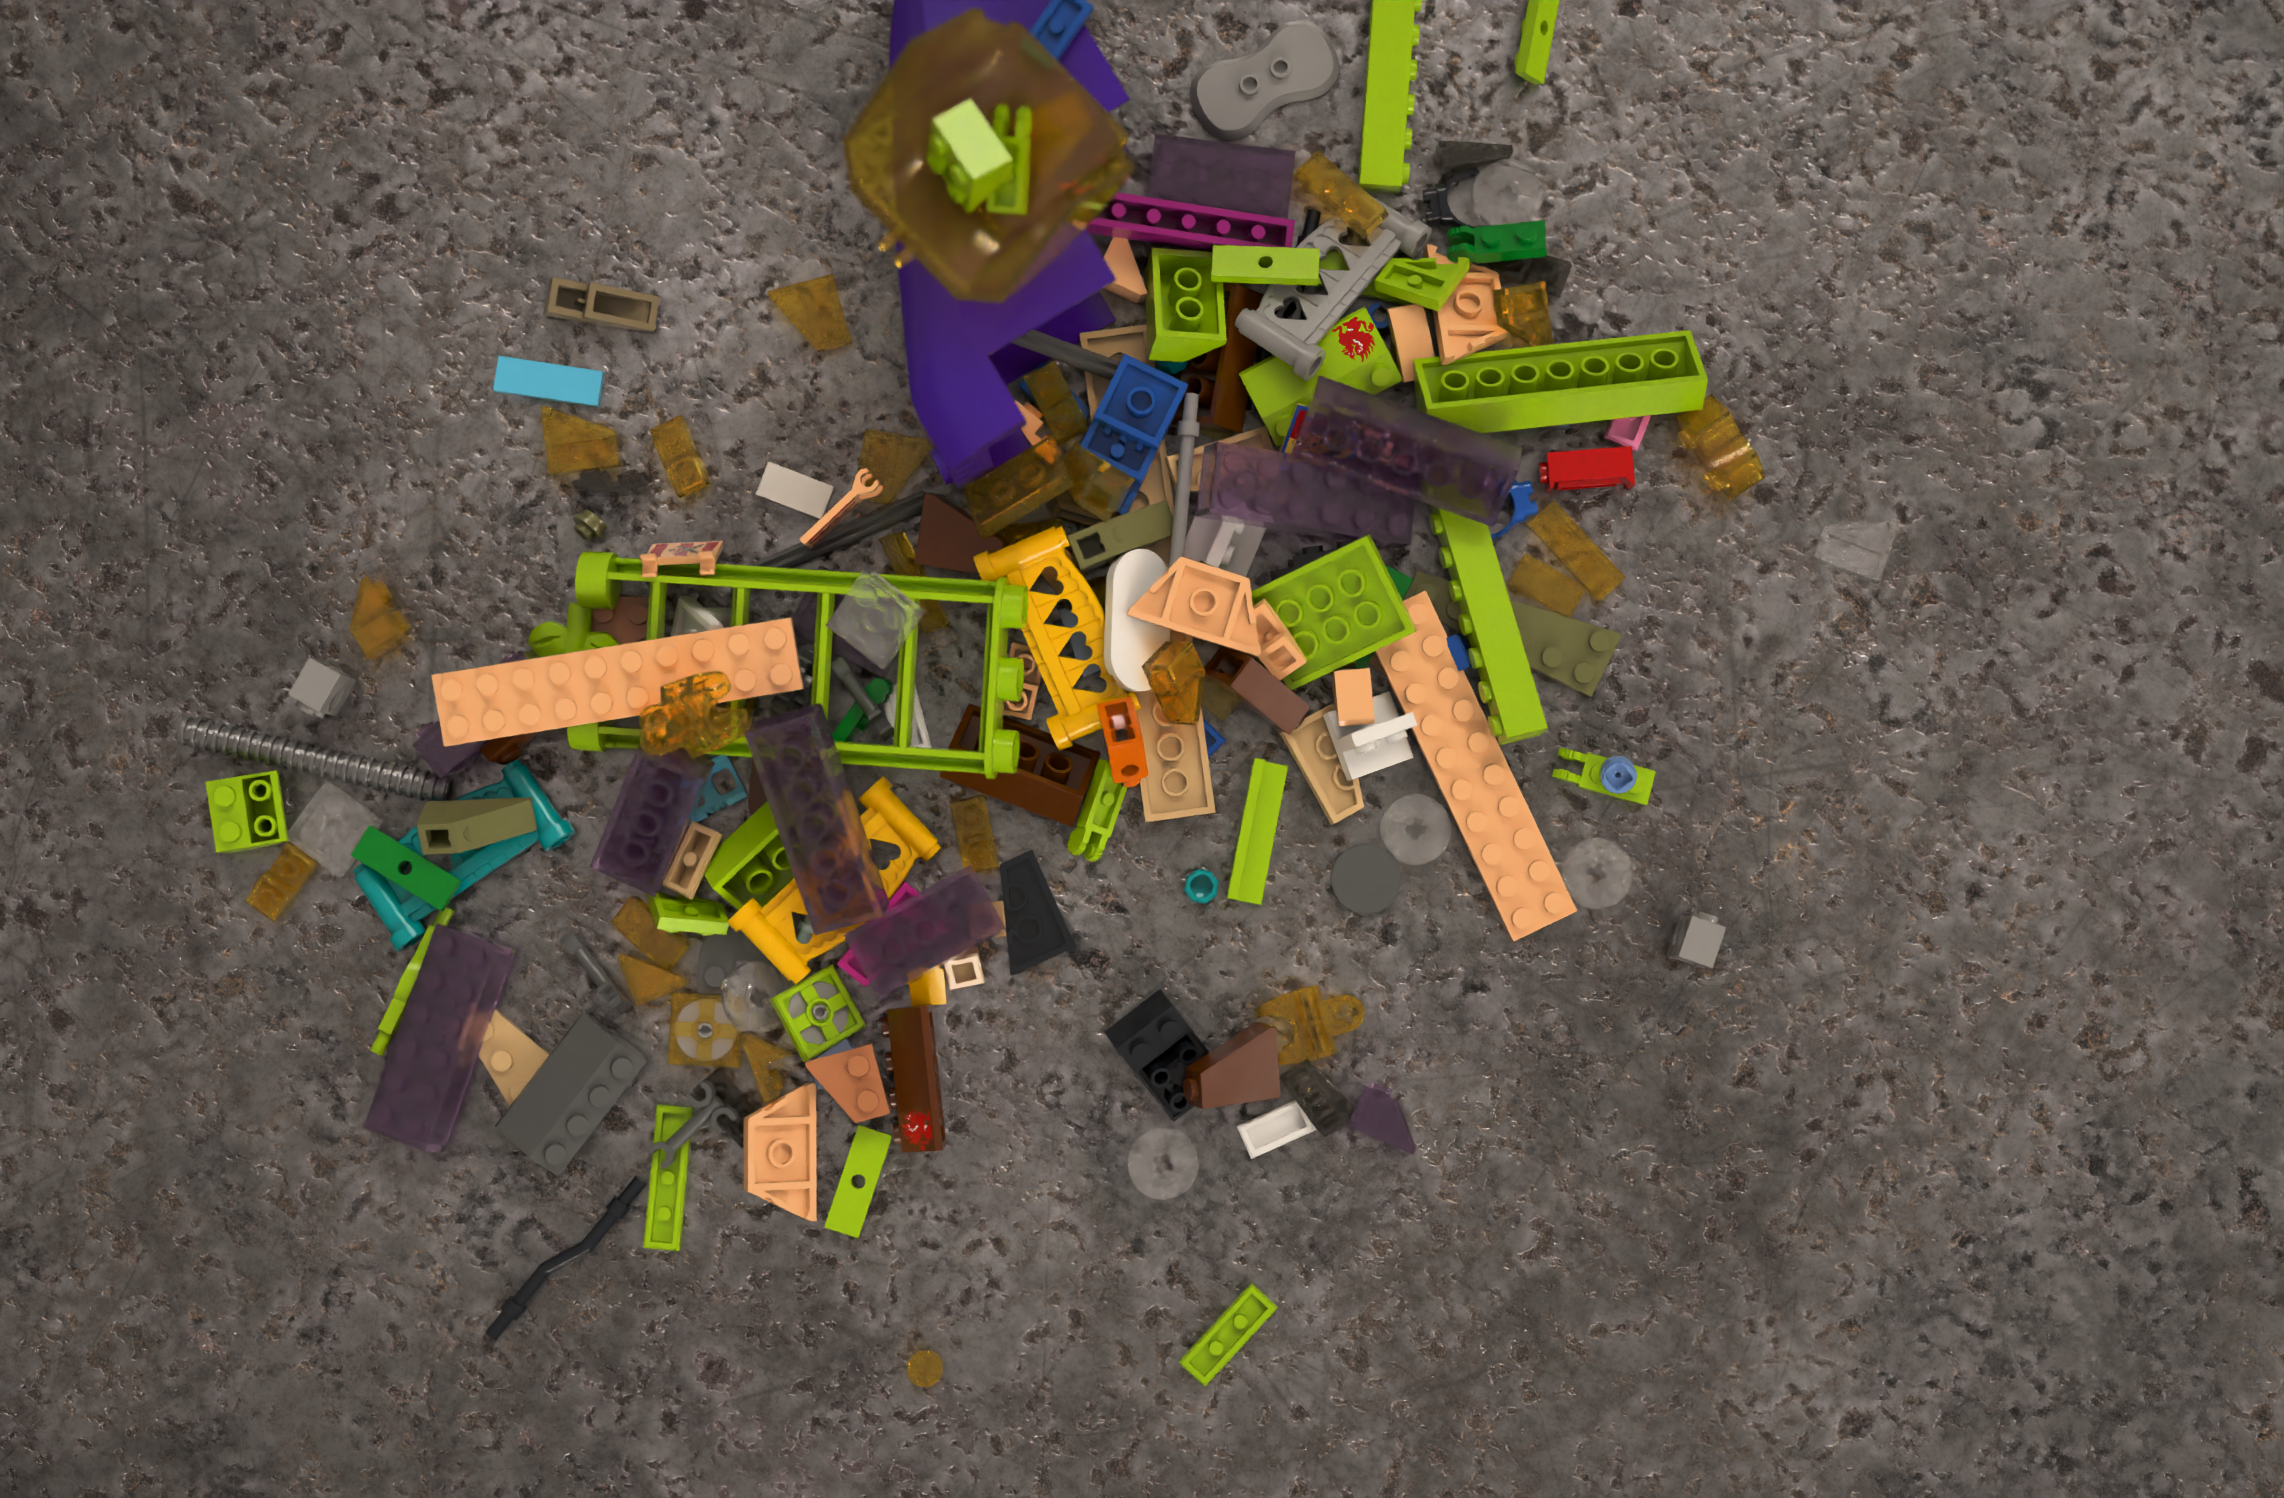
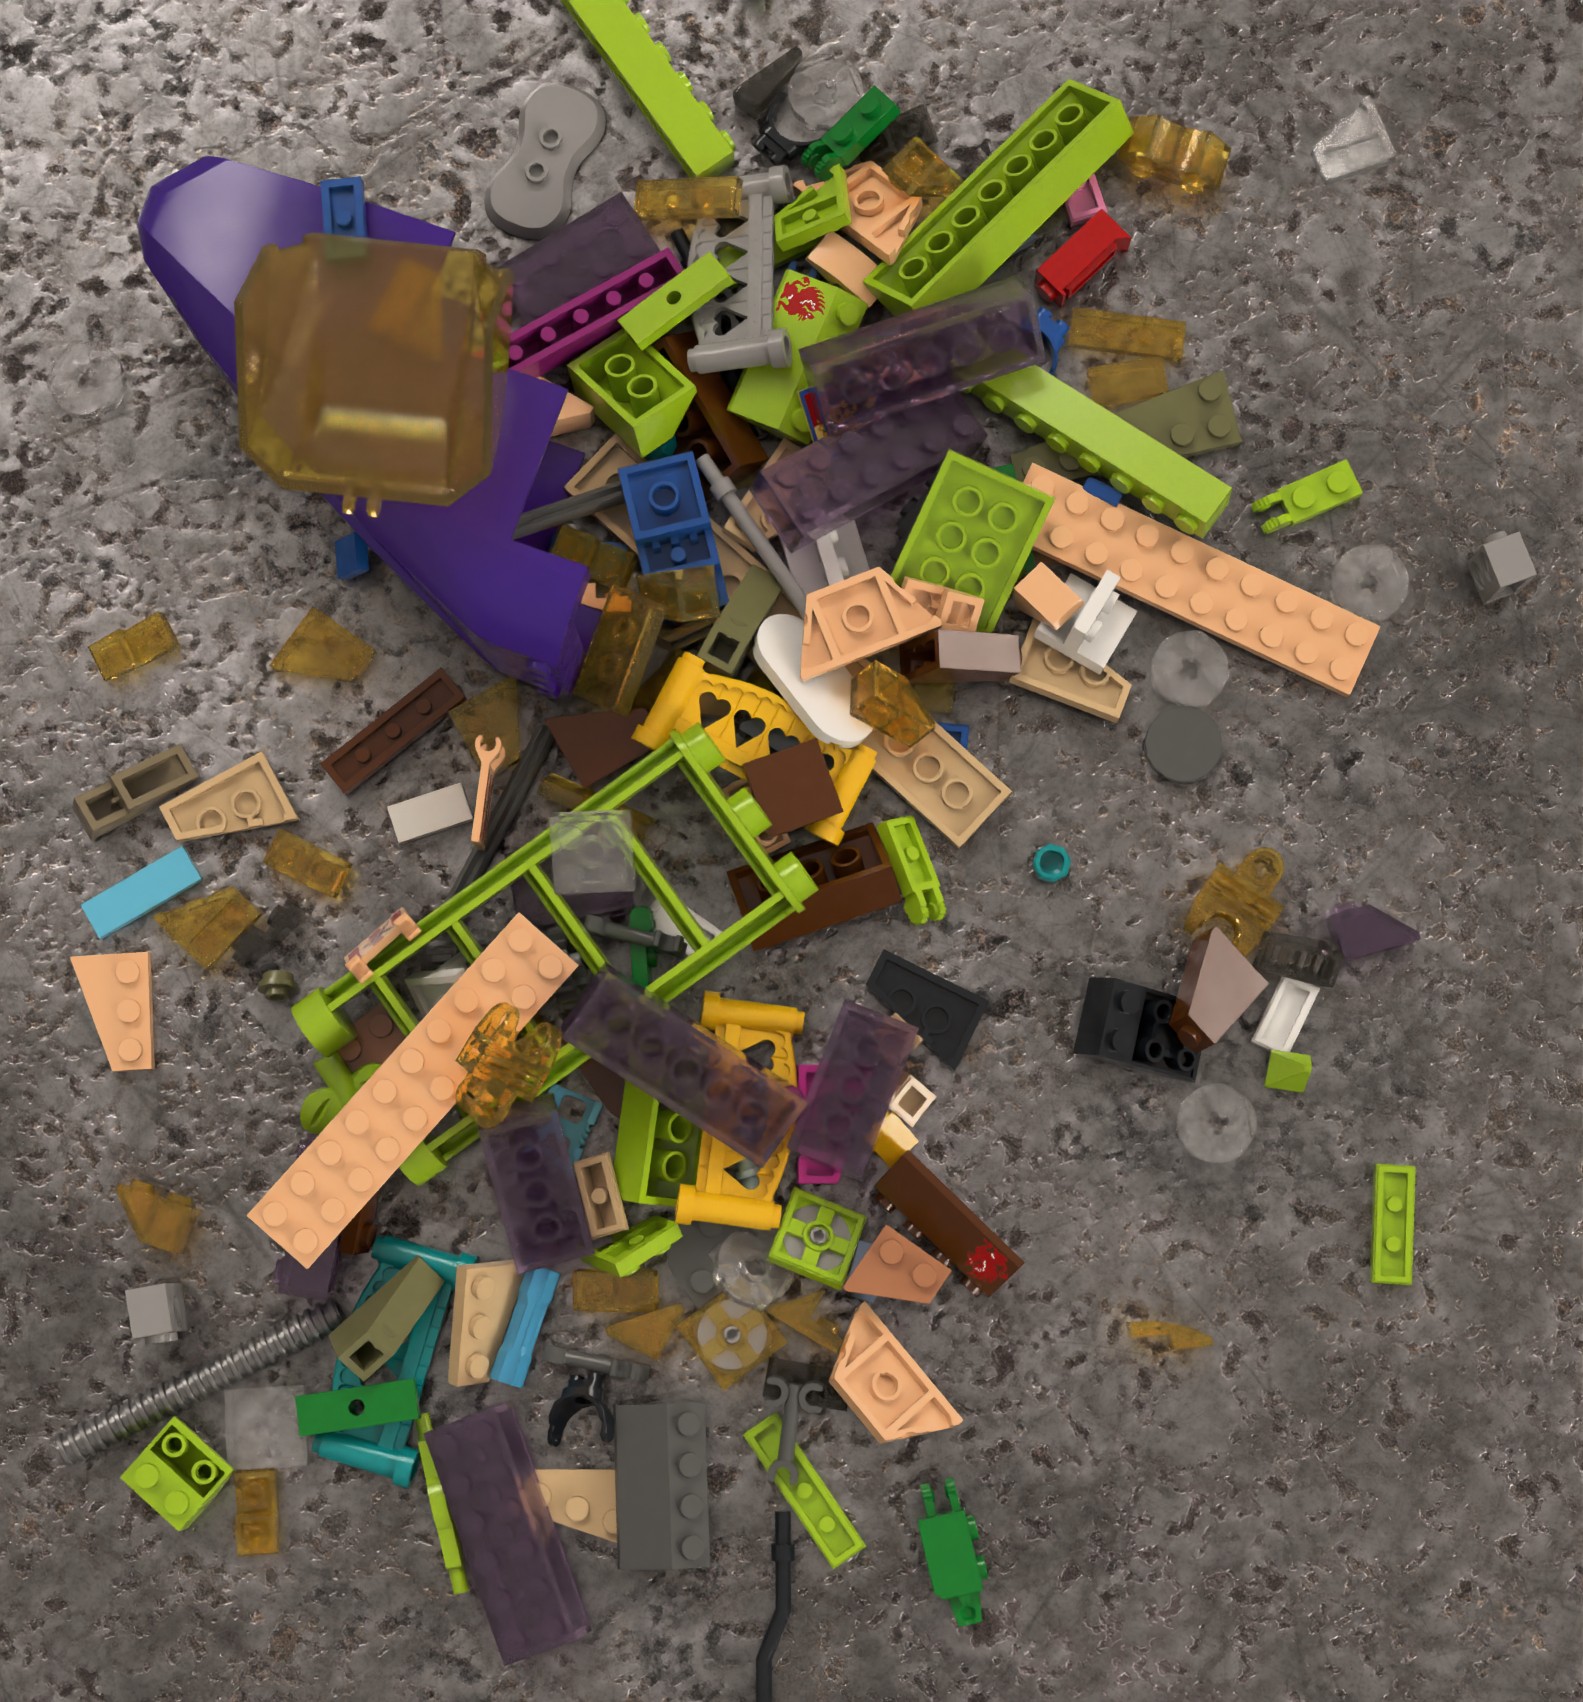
camera: 30 degrees left, 5 degrees down
lime tile [824,1124,893,1238] -> none
clear yellow tile [907,1350,943,1387] -> none
lime slope [926,99,1012,214] -> none
clear yellow slope [950,794,1000,875] -> none
lime hinge [986,105,1032,215] -> none
orange torso [1097,697,1149,787] -> none
lime fence [1226,758,1288,905] -> none
medium blue tile [1599,756,1637,794] -> none
none -> light nougat wing [70,952,155,1072]
none -> clear yellow slope [88,611,180,681]
none -> tan wing [159,751,300,842]
none -> reddish brown plate [320,667,467,795]
none -> blue tile [334,532,369,580]
none -> tan wing [447,1258,529,1387]
none -> dark azure axle [489,1263,561,1388]
none -> black helmet [547,1373,614,1447]
none -> reddish brown tile [742,738,844,839]
none -> green hinge [916,1477,988,1627]
none -> clear yellow slope [1126,1321,1213,1350]
none -> lime slope [1264,1049,1312,1093]

